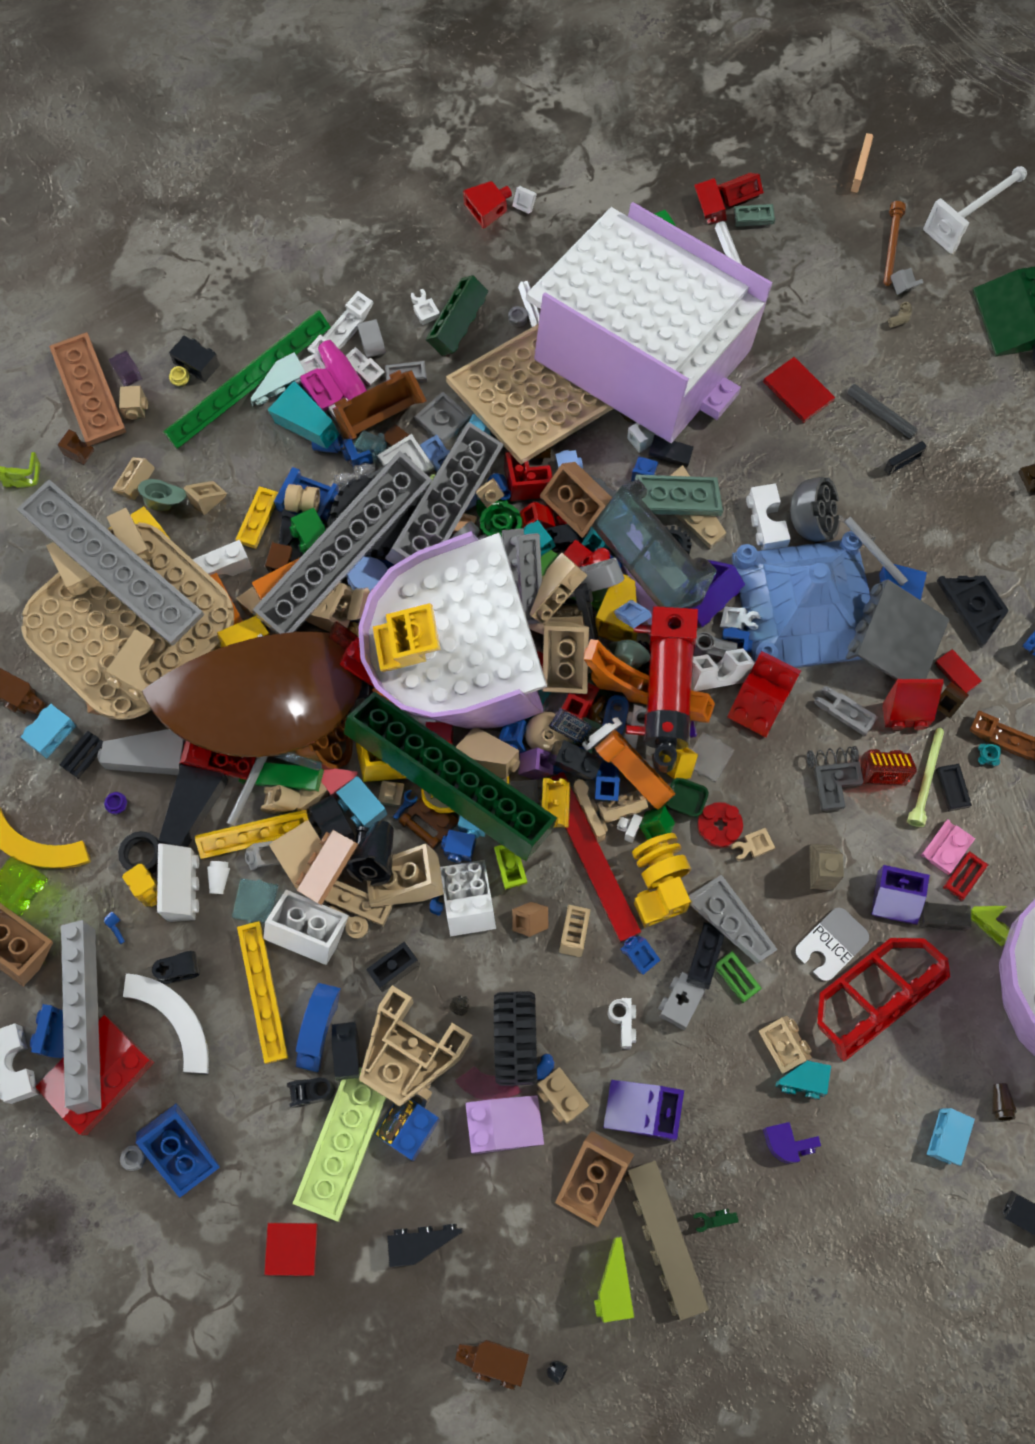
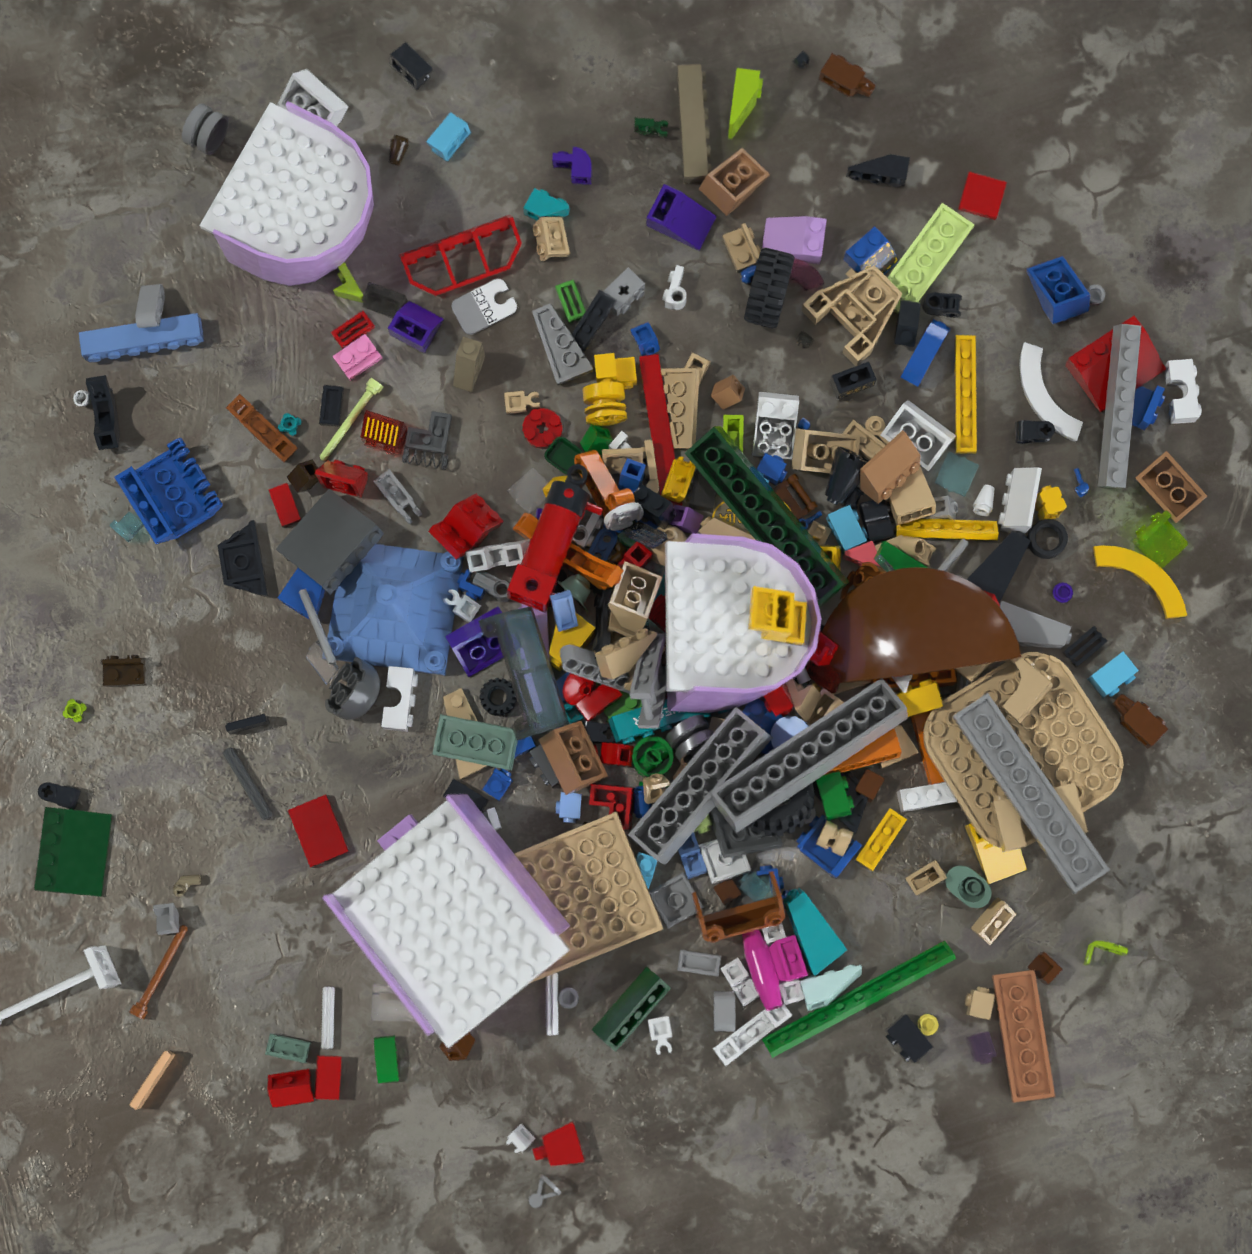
camera: 165 degrees left, 10 degrees up
none -> light grey piece [529,1175,561,1208]
none -> tan wing [661,368,700,449]

